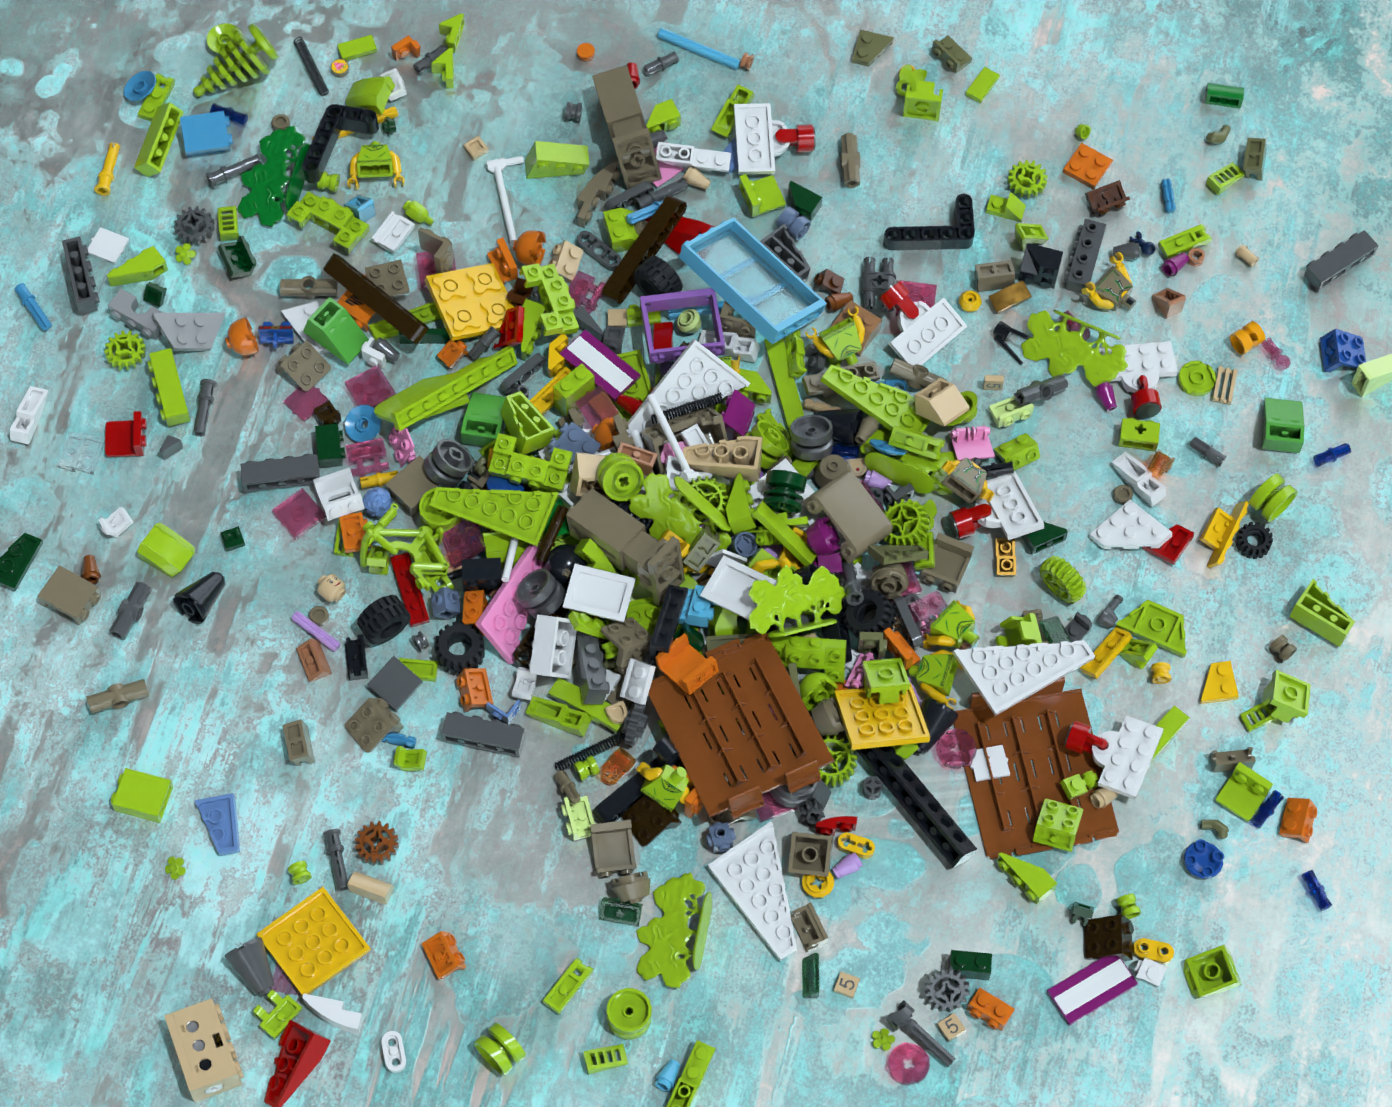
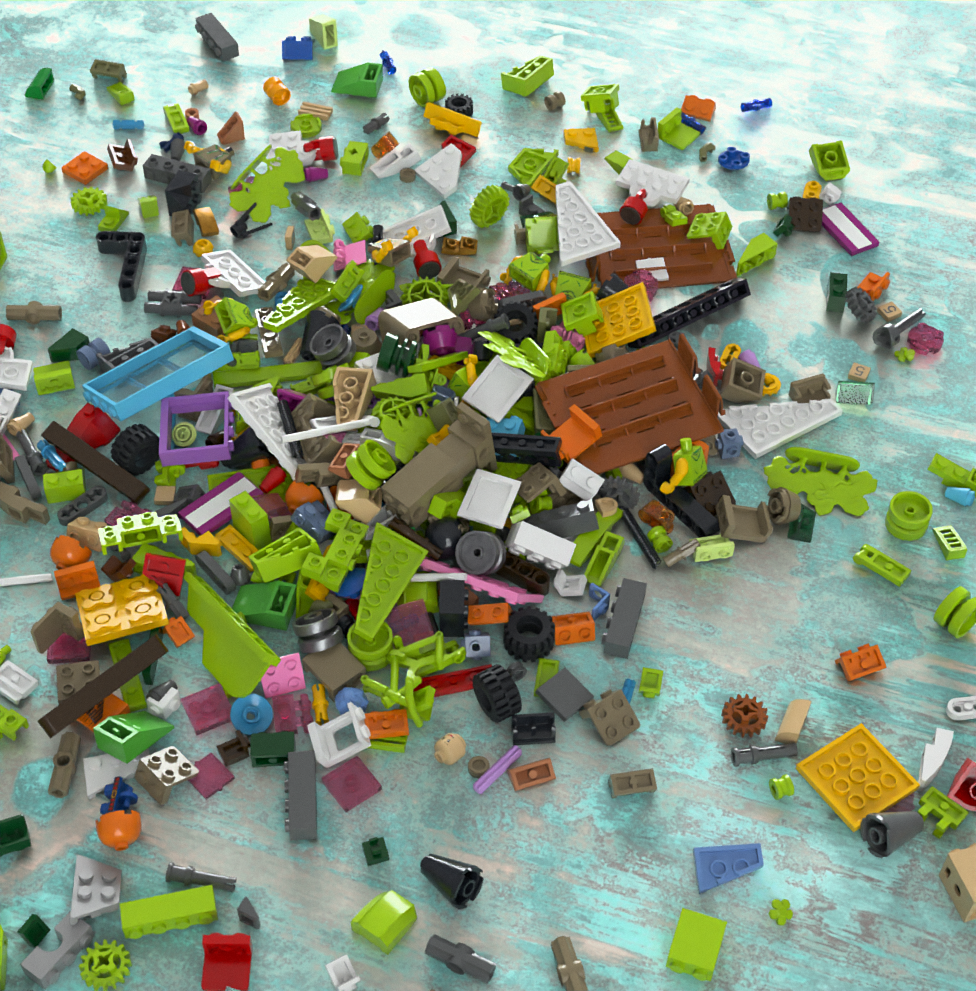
camera: 85 degrees left, 15 degrees down
clear pink pin [1261,337,1291,370] -> none

